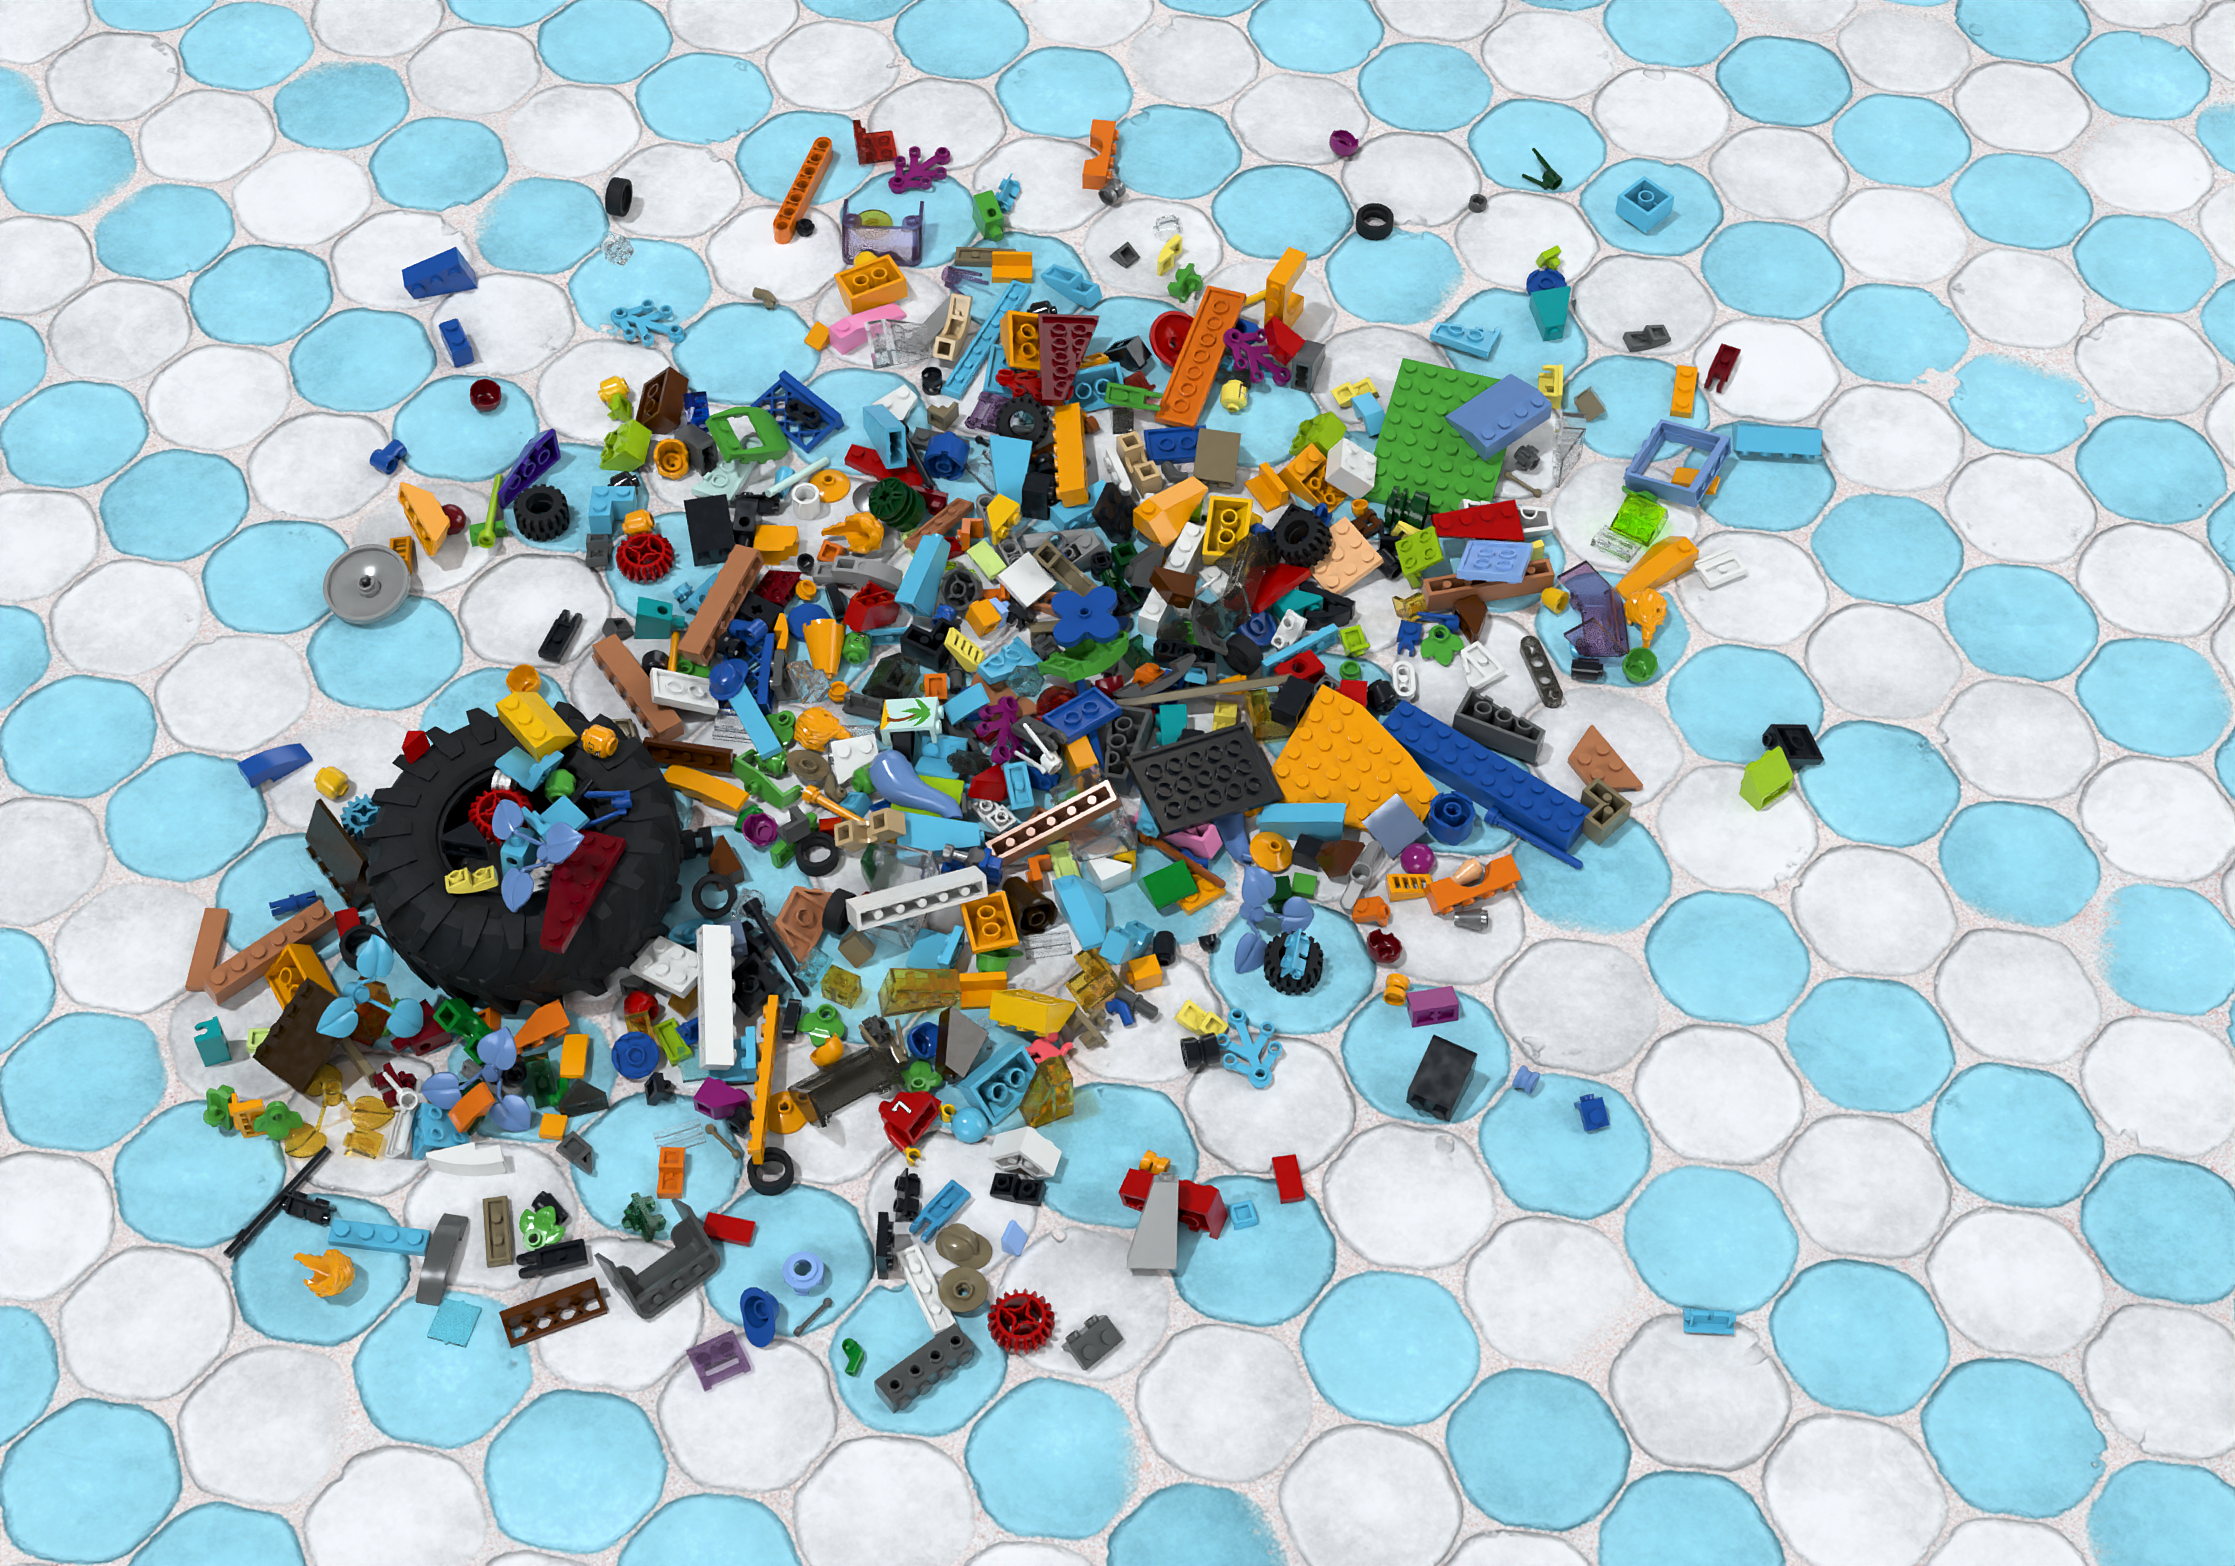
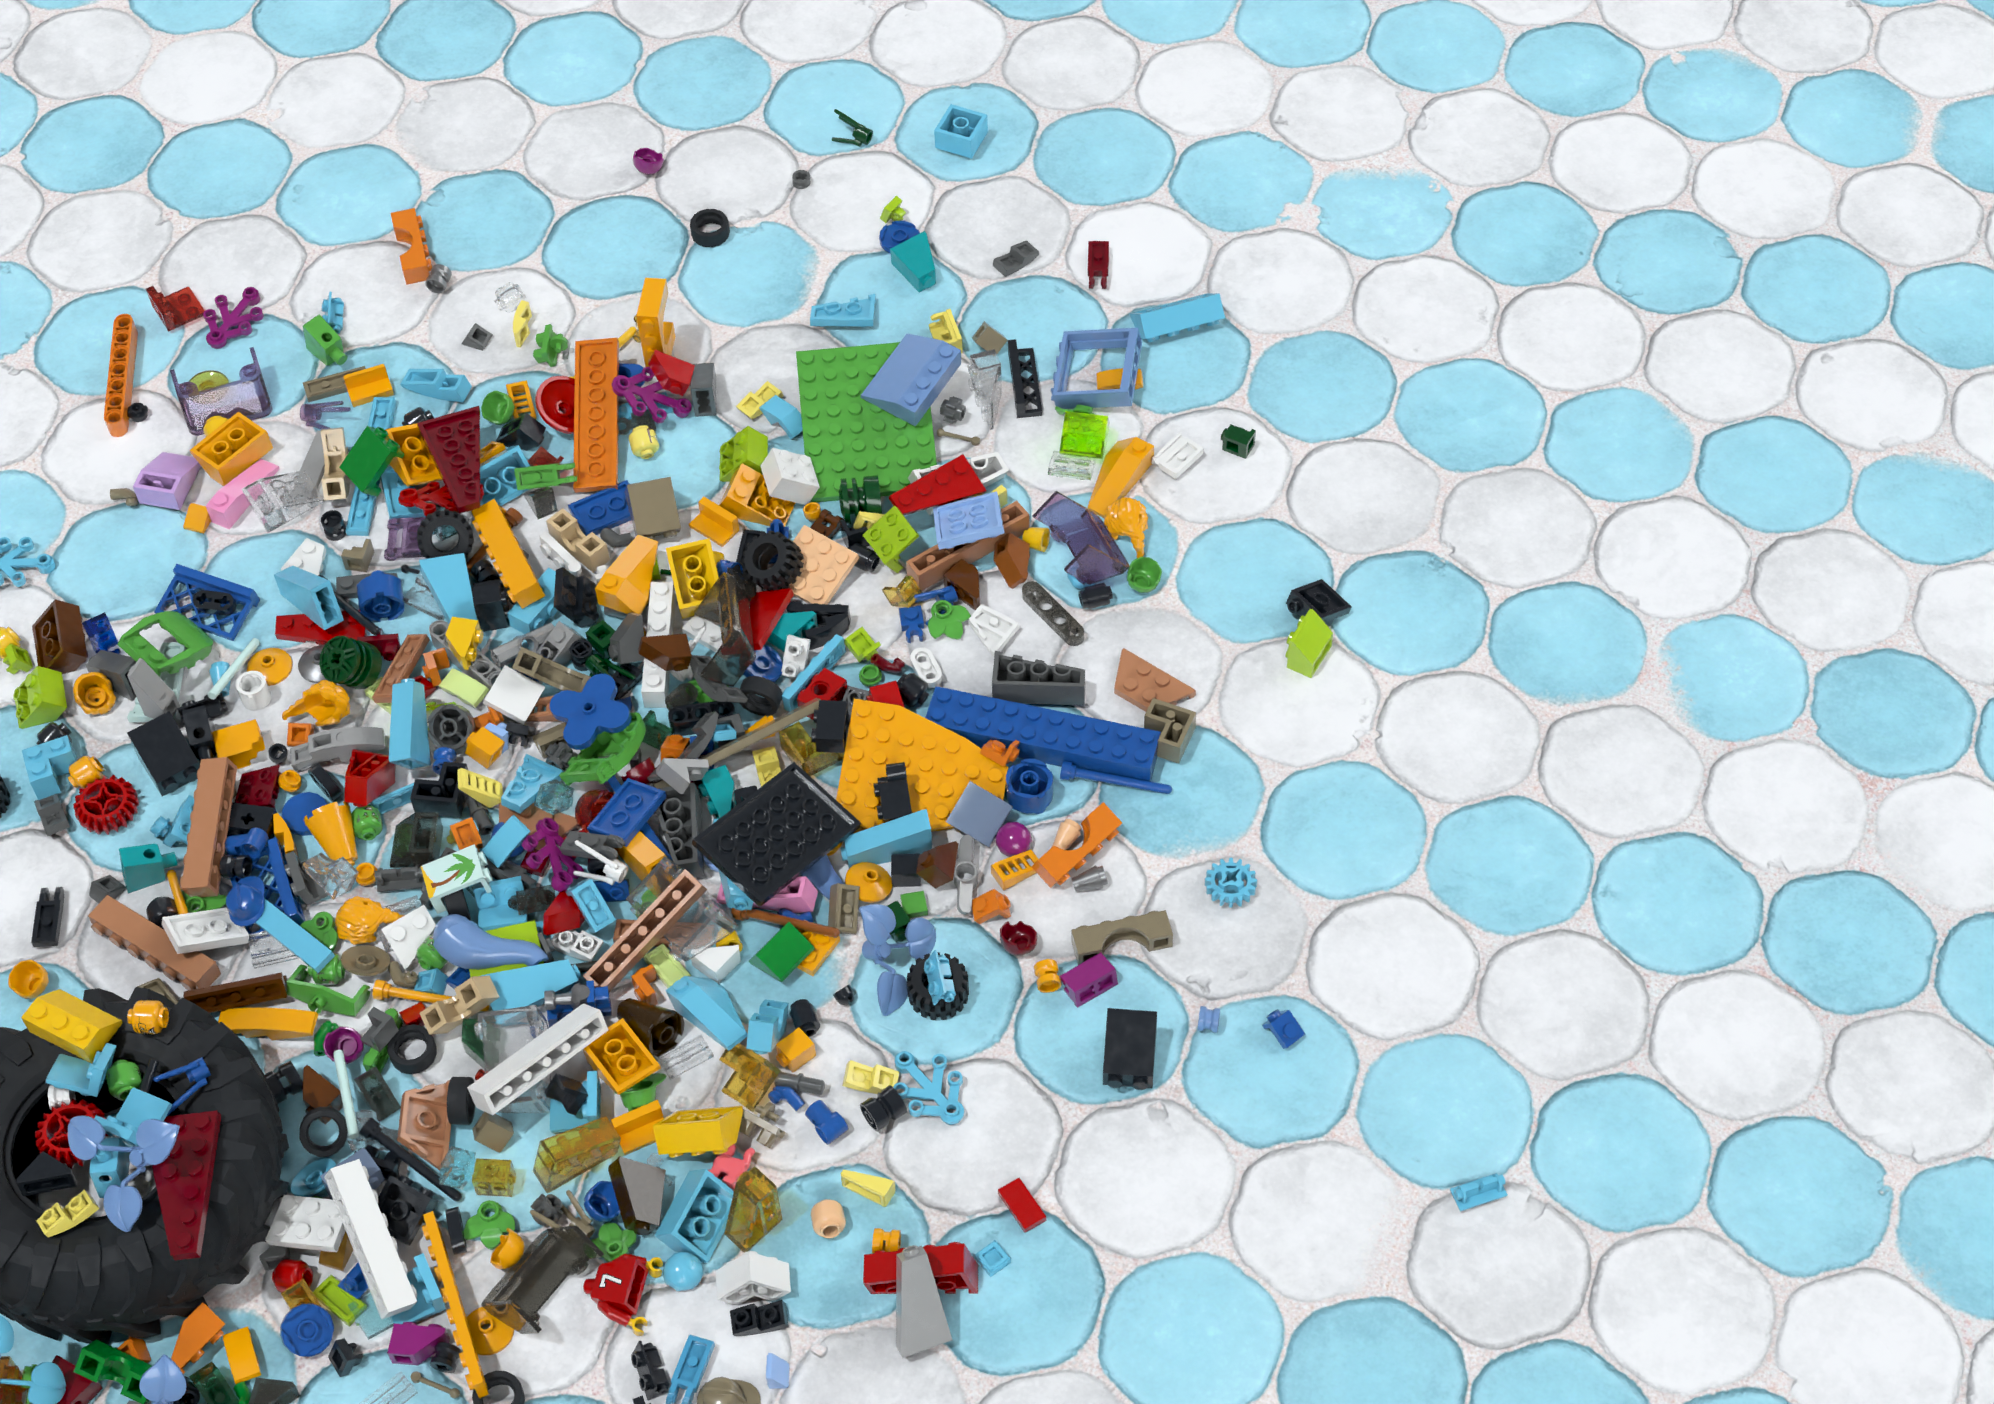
camera: 20 degrees left, 0 degrees up
light orange plate [1670,365,1698,419] -> none
none -> light grey slope [127,658,180,719]
none -> lavender slope [133,452,201,510]
none -> light aqua bar [333,1050,359,1139]
none -> green panel [339,426,405,497]
none -> clear smoke slope [354,1066,401,1122]
none -> bright green hair [481,391,515,425]
none -> light orange slope [506,380,537,420]
none -> black panel [544,1073,588,1115]
none -> light grey slope [656,758,709,794]
none -> blue piece [805,1100,849,1145]
none -> light nougat head [810,1199,846,1238]
none -> dark tan slope [828,883,860,934]
none -> light yellow slope [841,1169,896,1207]
none -> dark red arm [870,653,905,674]
none -> black hinge [873,762,912,823]
none -> orange bracket [980,739,1020,767]
none -> dark orange slope [994,533,1030,589]
none -> black fence [1008,339,1042,418]
none -> dark tan arch [1071,910,1173,965]
none -> medium azure gear [1205,858,1257,908]
none -> dark green brick [1221,424,1256,459]

